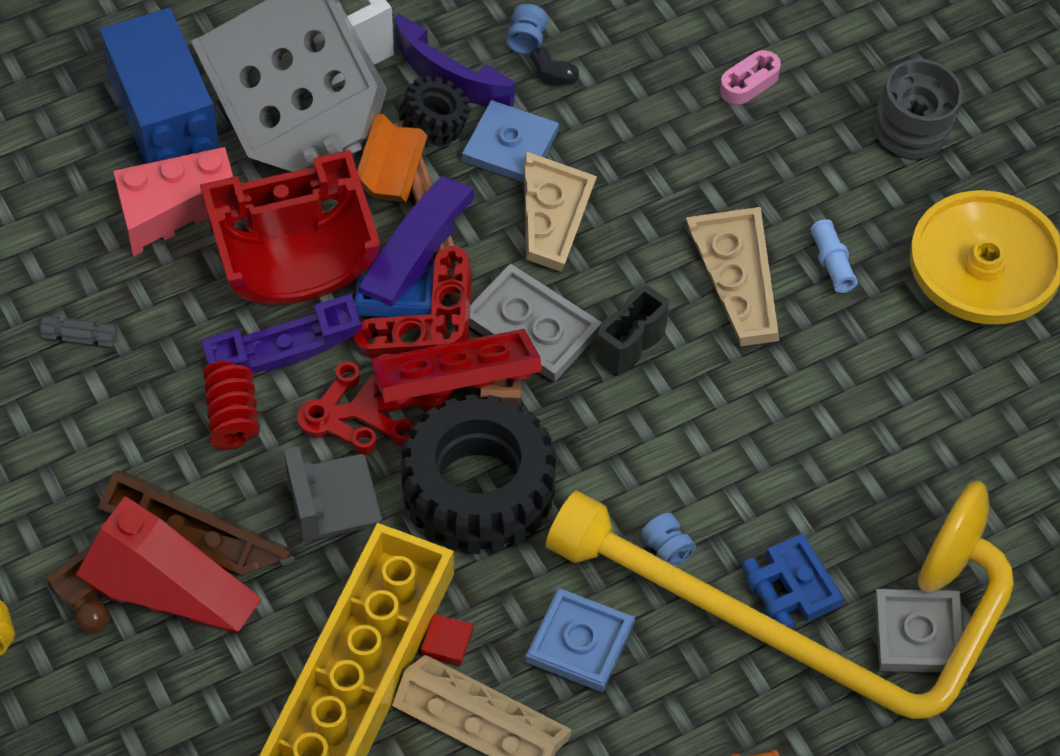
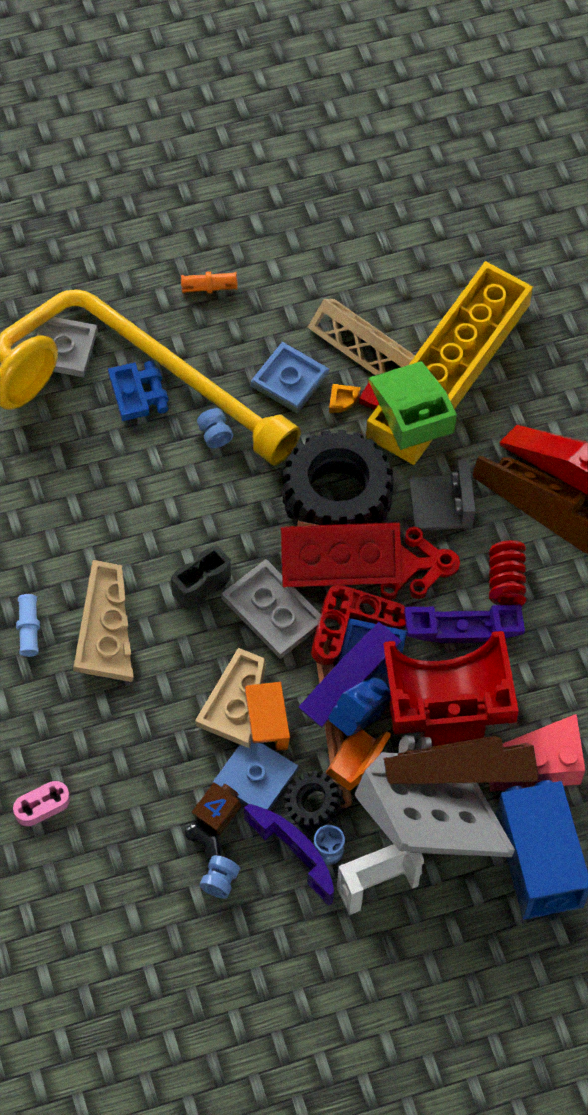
camera: 170 degrees left, 5 degrees up
none -> reddish brown brick [192,782,242,836]
none -> orange panel [245,682,290,751]
none -> medium blue wheel [313,825,345,865]
none -> blue brick [328,677,391,736]
none -> light orange tile [329,384,361,413]
none -> bright green slope [368,361,457,450]
none -> reddish brown wedge [383,736,538,784]

